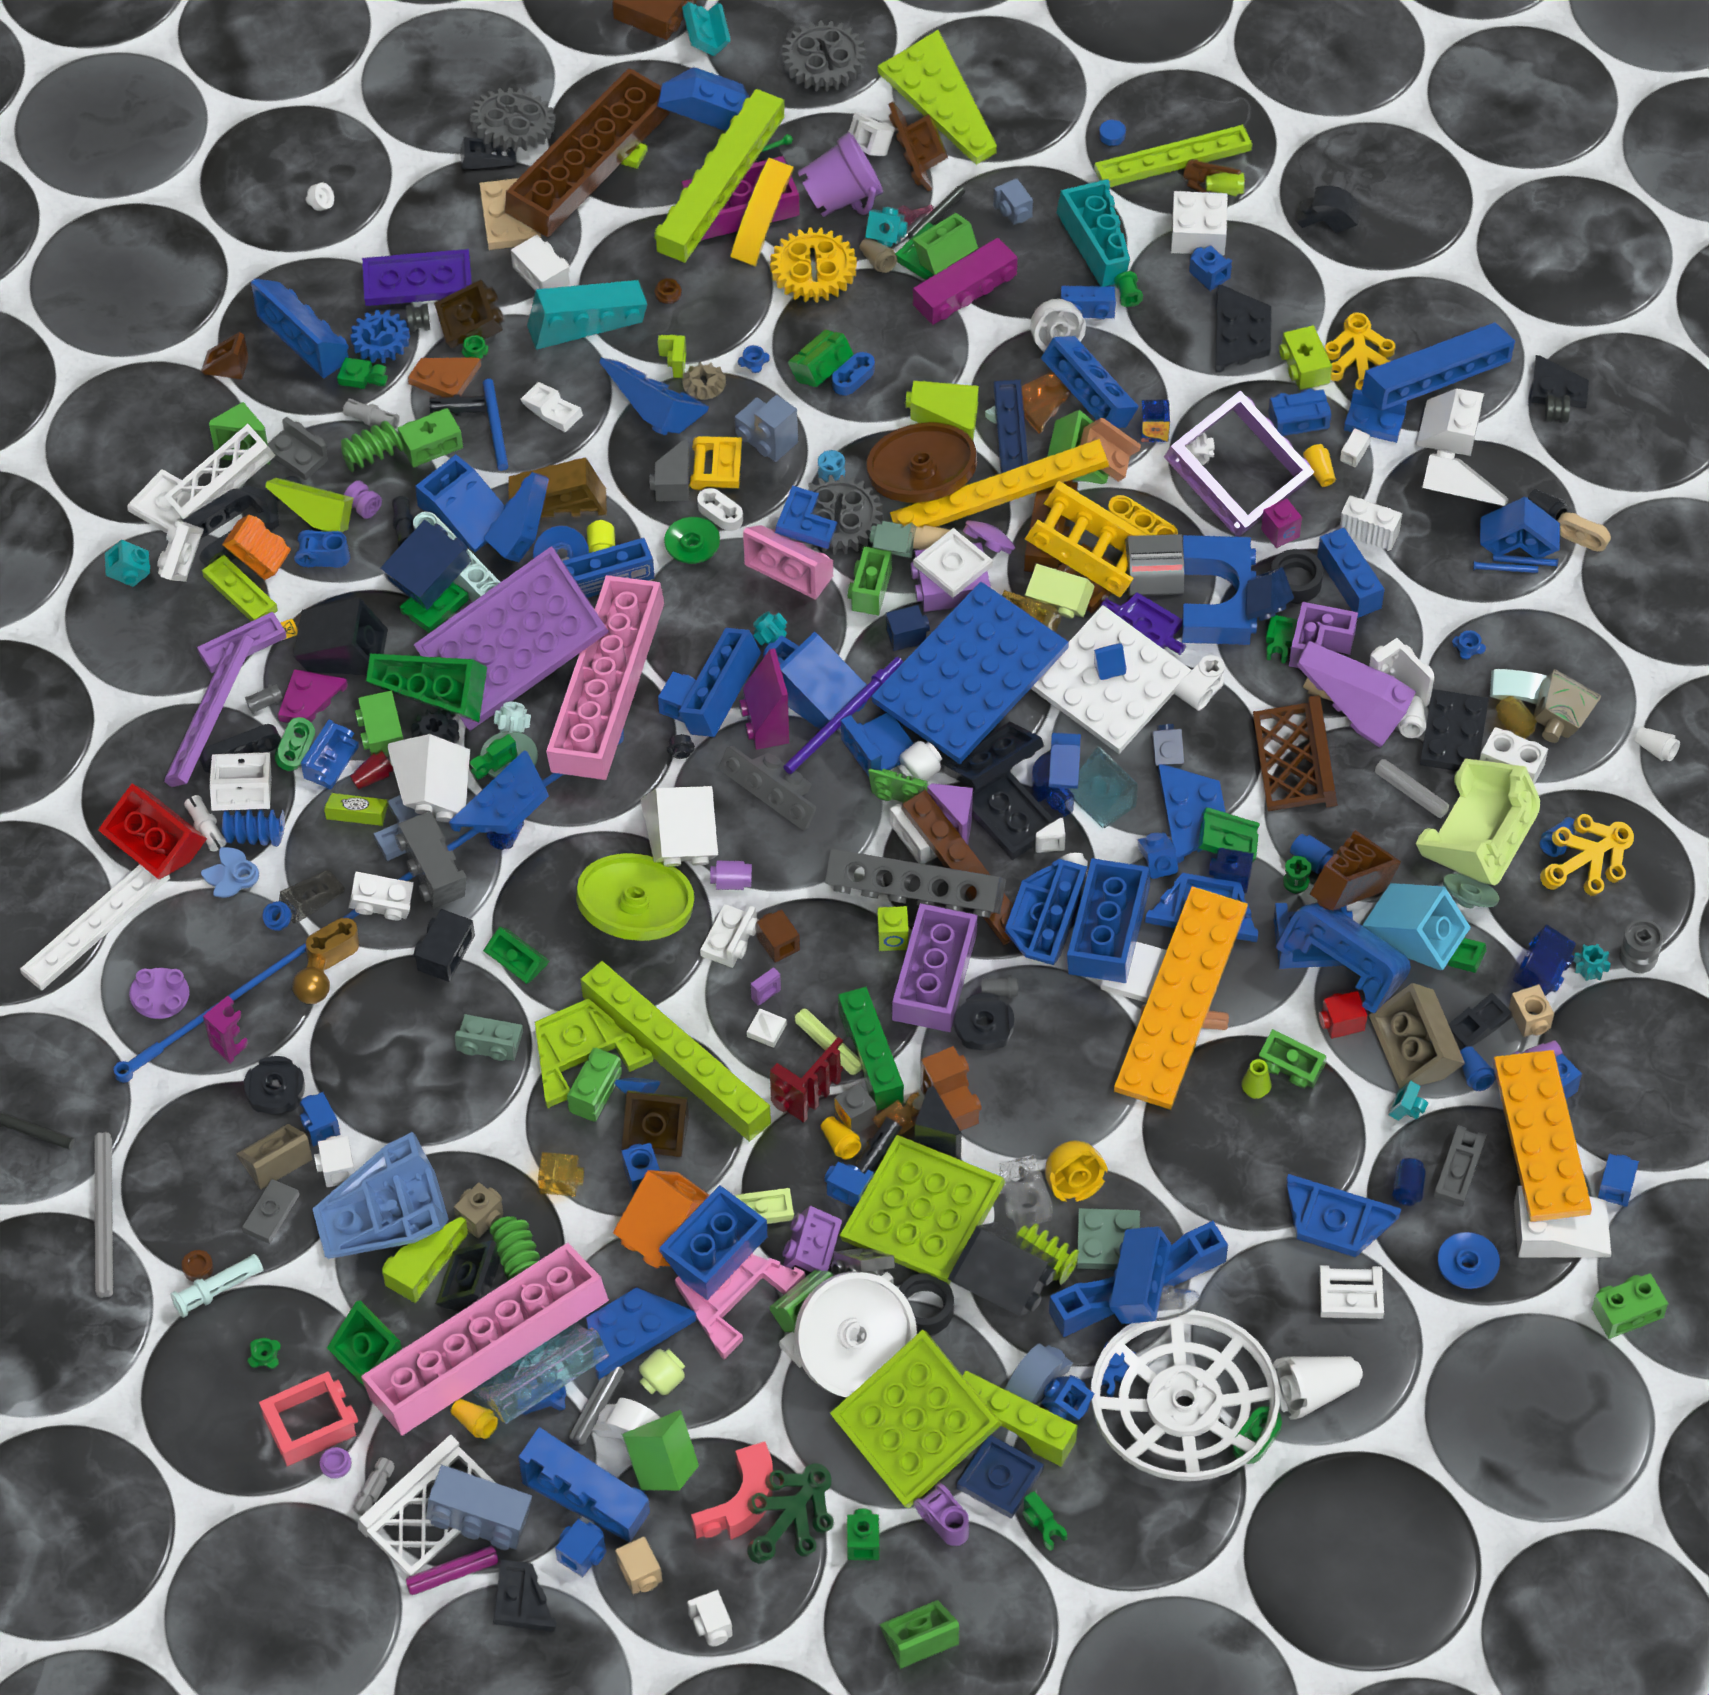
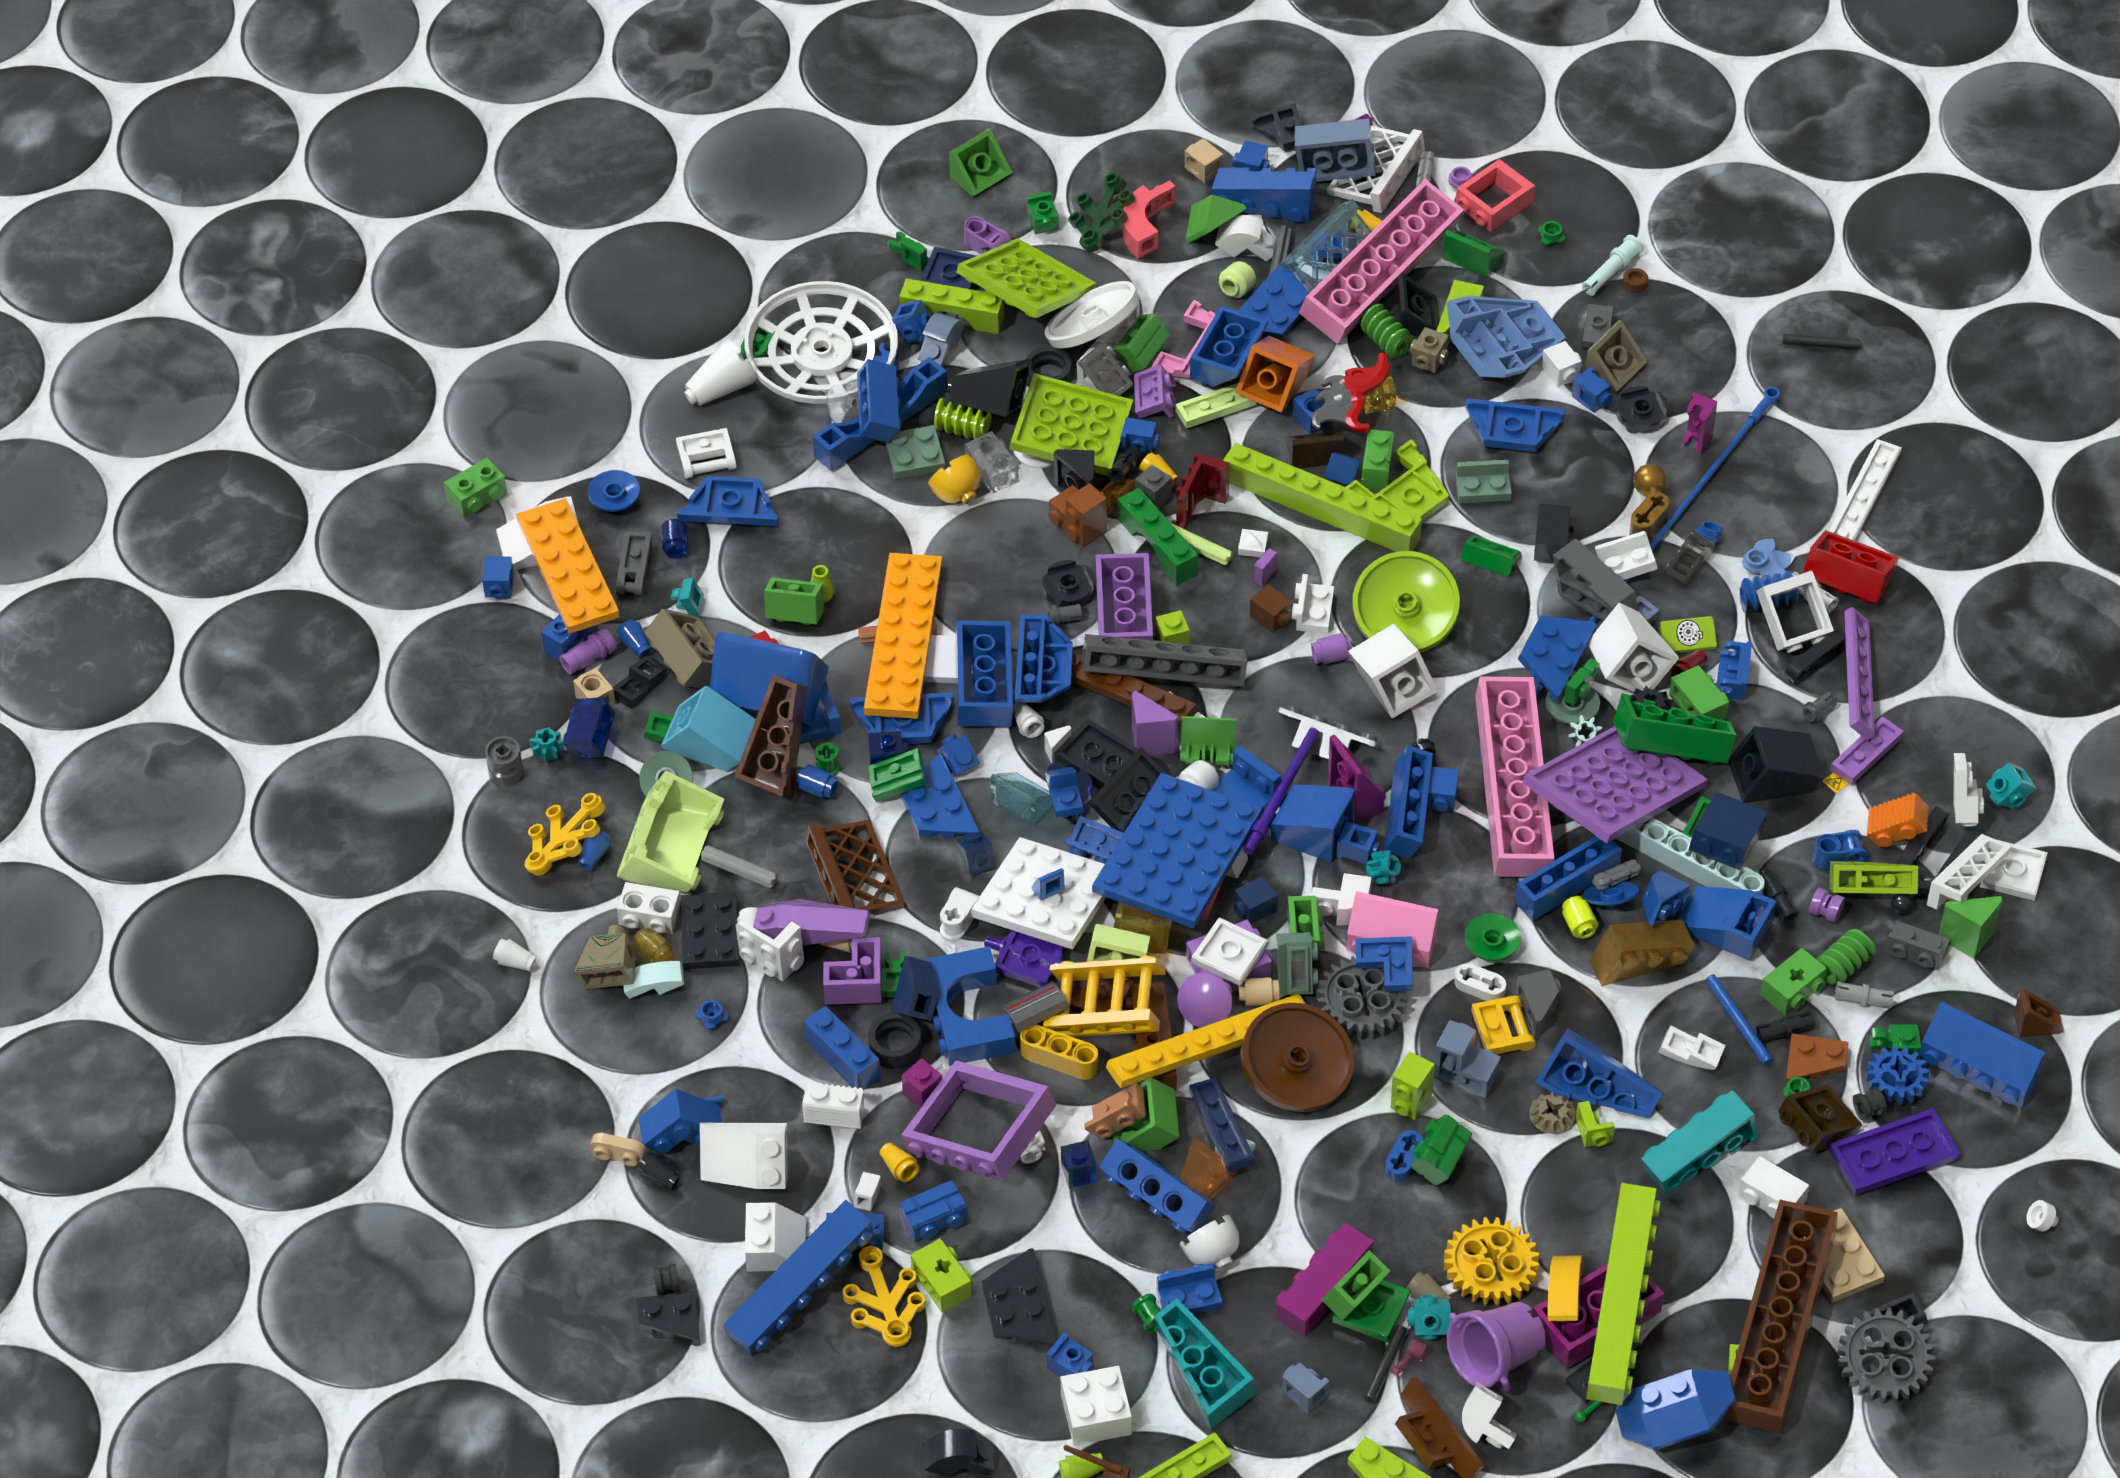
camera: 165 degrees right, 5 degrees down
light grey axle [94,1132,113,1298] -> none
medium lavender dish [129,968,189,1019] -> none
lime plate [202,555,278,622] -> none
plate [274,717,315,771] -> none
magenta wing [278,669,348,723] -> none
white brick [688,1590,733,1646] -> none
blue plate [738,345,770,373] -> none
dark azure wheel [818,450,845,482] -> none
lime slope [906,381,979,442] -> none
none -> blue bracket [1064,816,1124,864]
none -> white brick [1311,873,1371,925]
none -> piece [1312,353,1390,433]
none -> lime brick [1390,1051,1435,1120]
none -> blue wing [1465,398,1565,452]

